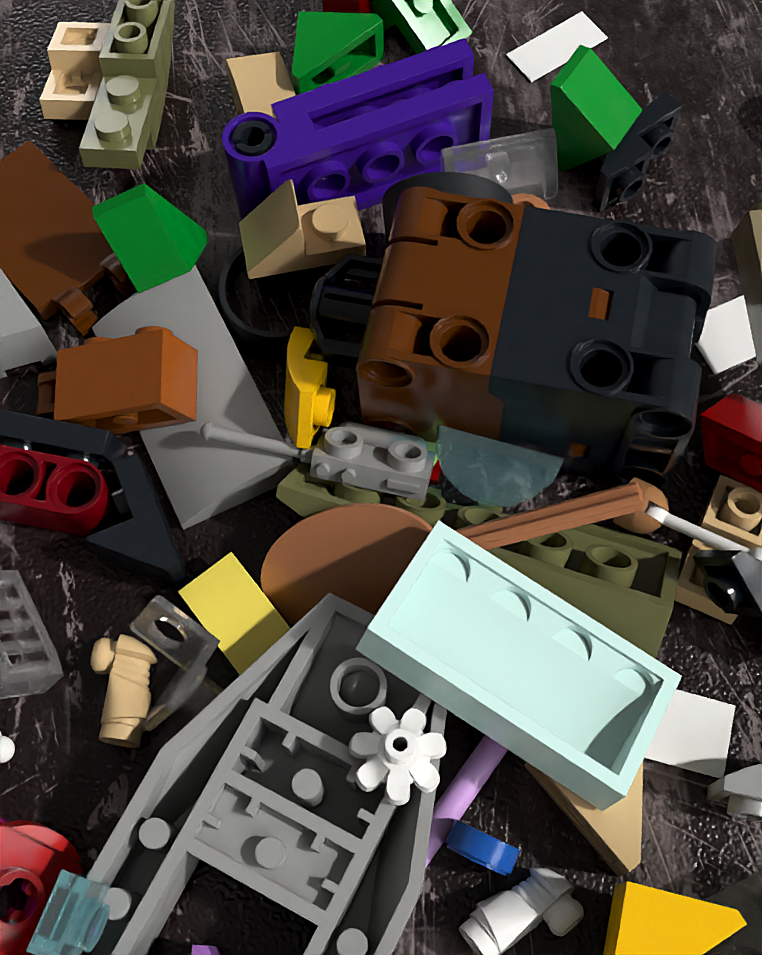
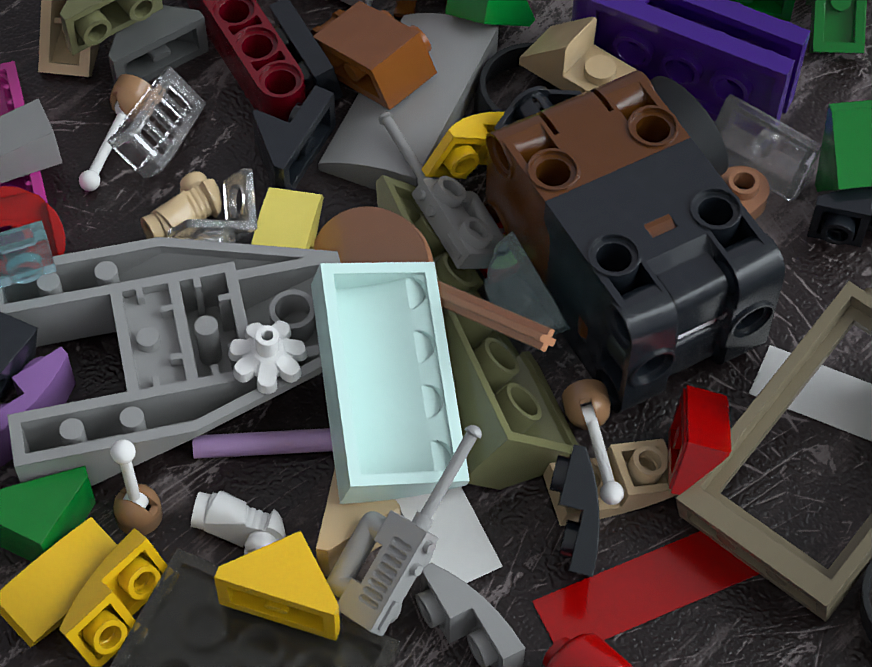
camera: 45 degrees right, 10 degrees down
blue tile [445,819,521,876] -> none
none -> light grey piece [326,425,482,636]

